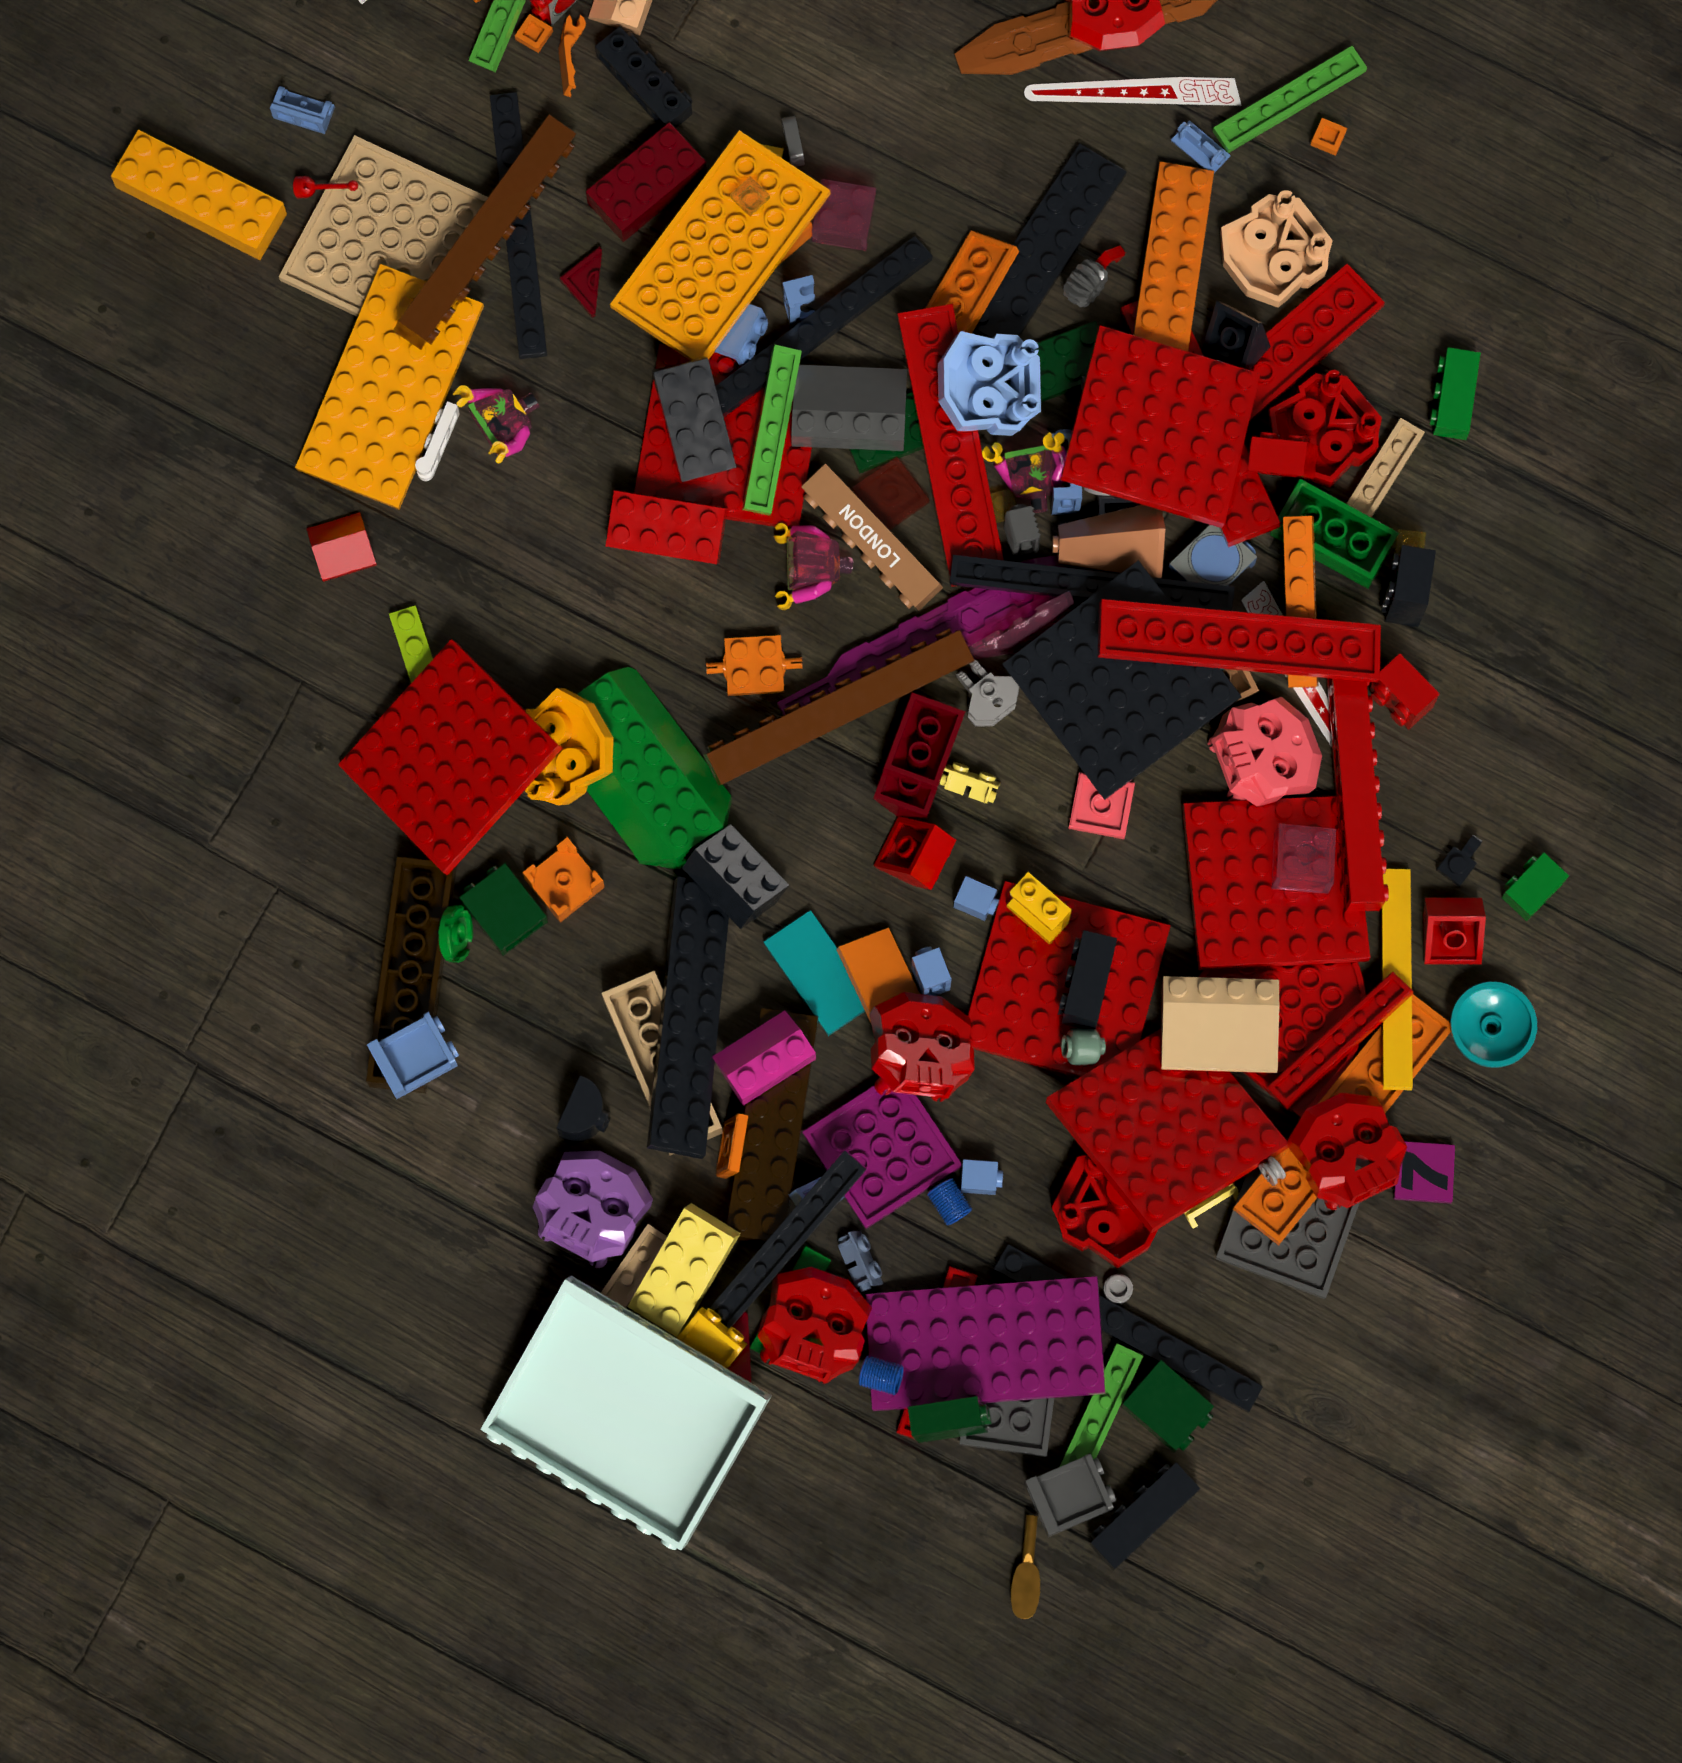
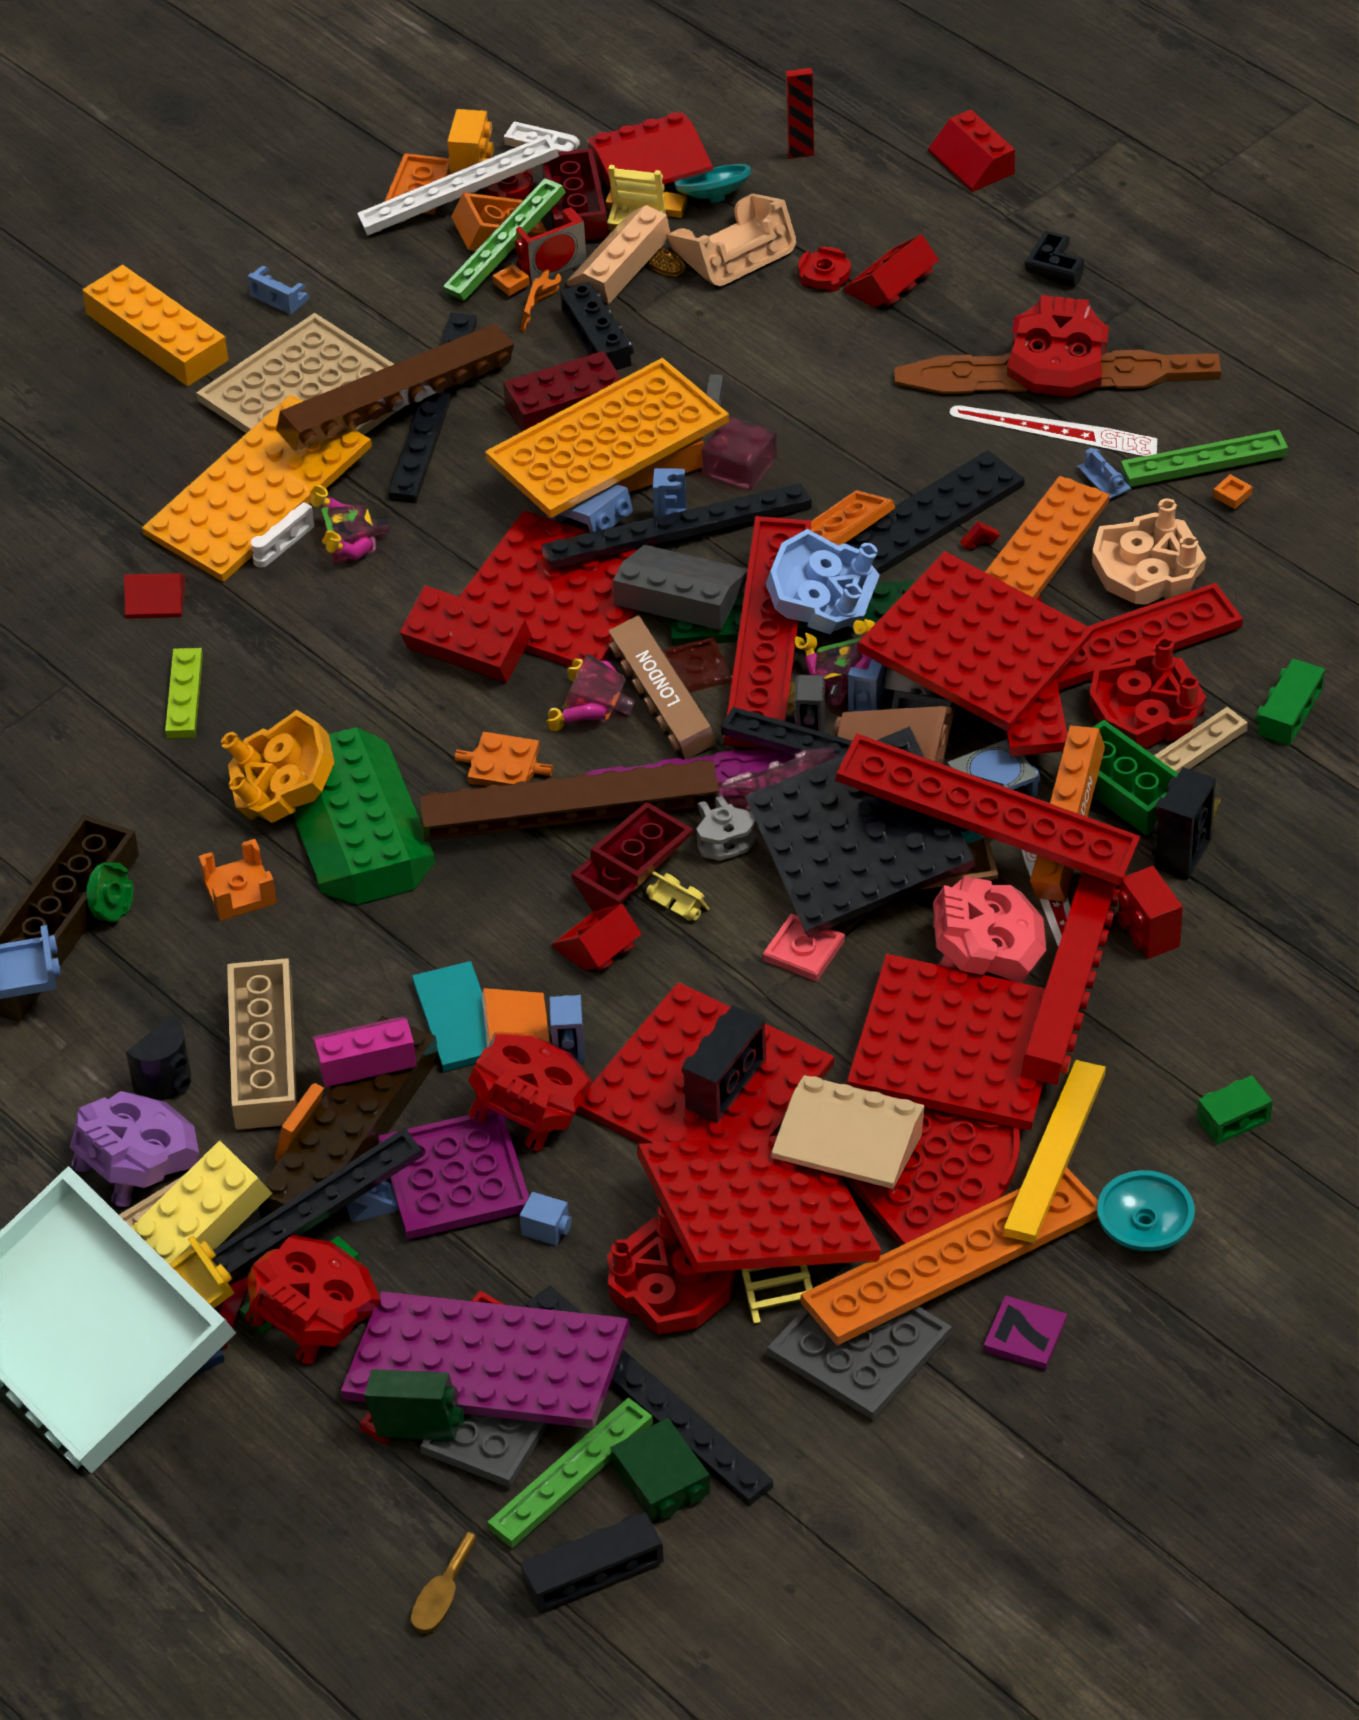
camera: 20 degrees right, 30 degrees down
red hinge [293,176,359,198] -> none
red plate [338,639,563,875] -> none
dark green brick [459,864,548,956] -> none
dark red tile [560,247,602,318] -> none
black plate [647,876,729,1159] -> none
black brick [651,356,736,482] -> none
black brick [682,824,789,929] -> none
clear yellow tile [730,176,770,216] -> none
bright green plate [742,345,802,515] -> none
sand blue hinge [838,1231,883,1293] -> none
blue piece [859,1355,904,1395] -> none
blue piece [927,1178,972,1226] -> none
medium blue brick [954,876,1000,921] -> none
yellow panel [1007,872,1071,945] -> none
dark grey panel [1024,1453,1116,1537] -> none
sand green head [1061,1028,1106,1065] -> none
dark grey gear [1063,259,1108,307] -> none
light grey tile [1103,1274,1133,1304] -> none
black slope [1201,301,1271,370] -> none
red brick [1248,432,1318,479] -> none
light grey bush [1258,1156,1286,1186] -> none
red tile [1267,972,1414,1109] -> none
clear pink brick [1271,824,1336,894] -> none
red brick [1287,1093,1407,1210] -> none
red slope [1423,898,1486,964] -> none
black plate [1436,835,1482,887] -> none

